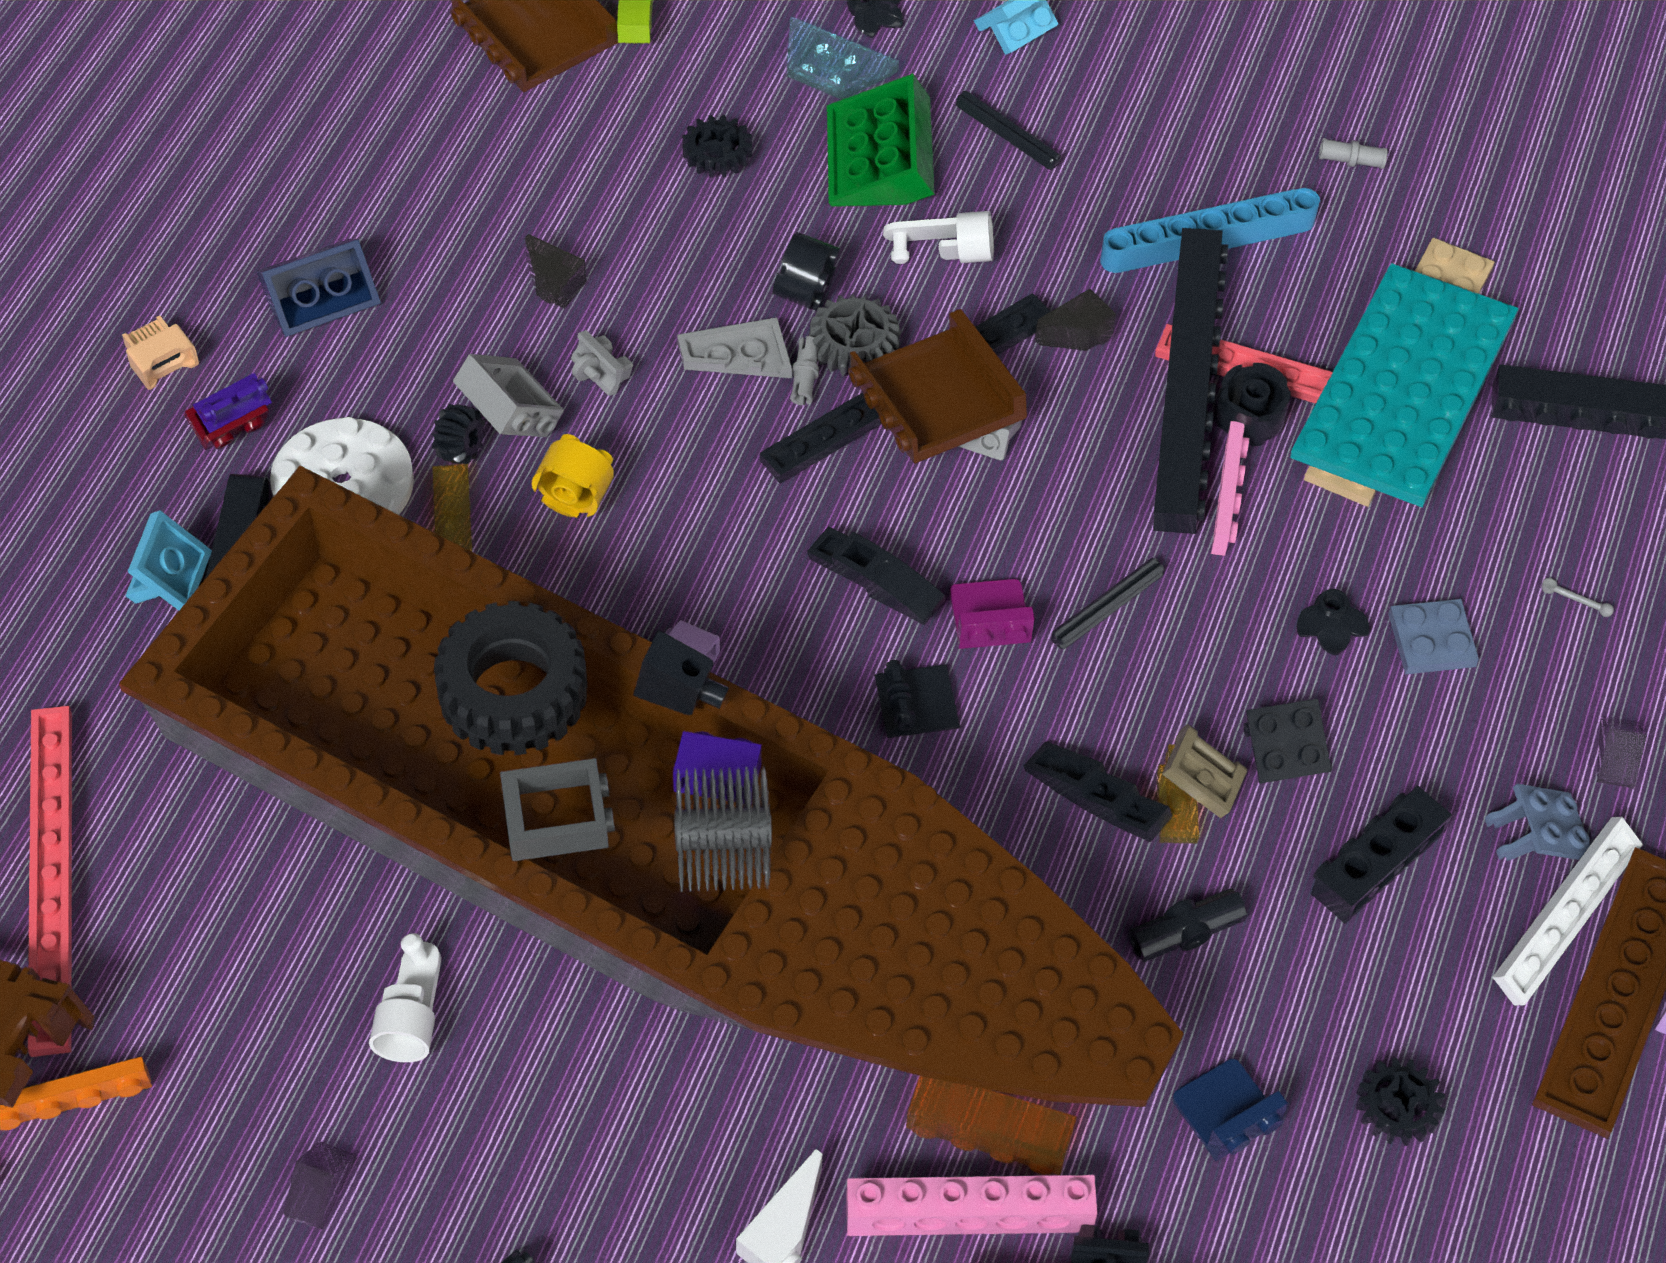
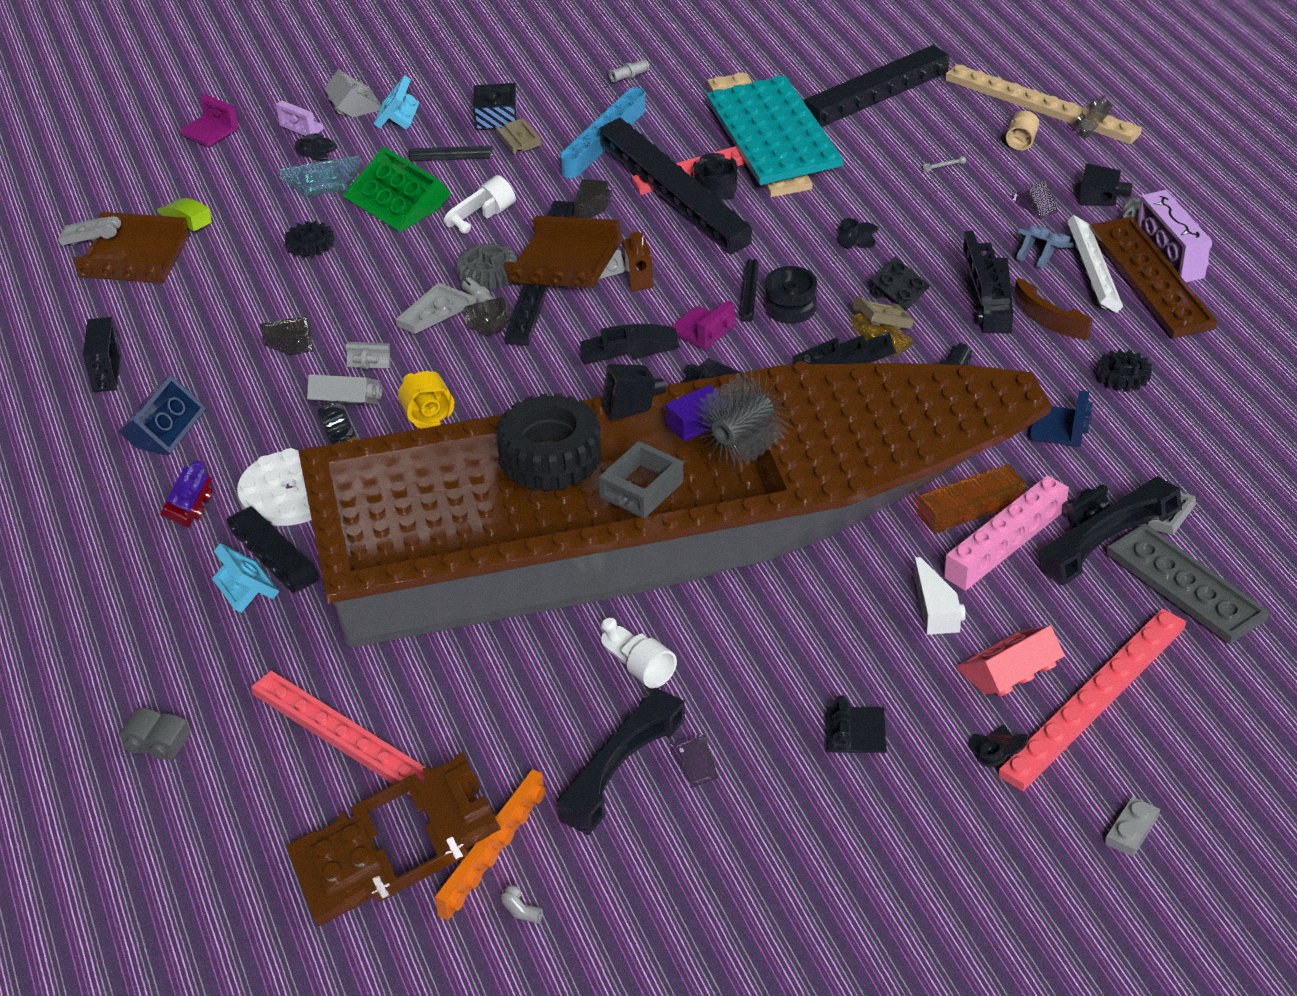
camera: 40 degrees left, 15 degrees down
light nougat piece [122,316,199,390] -> none
black brick [772,232,840,311] -> none
bright pink plate [1211,421,1249,556] -> none
sand blue plate [1388,599,1479,675] -> none
none -> black window [83,317,121,392]
none -> clear smoke hair [464,297,511,336]
none -> black container [473,83,517,130]
none -> dark tan plate [496,118,541,154]
none -> black arch [557,687,685,835]
none -> reddish brown torso [622,232,654,292]
none -> black wheel [765,266,817,324]
none -> black fence [963,231,1010,306]
none -> reddish brown slope [1014,278,1092,340]

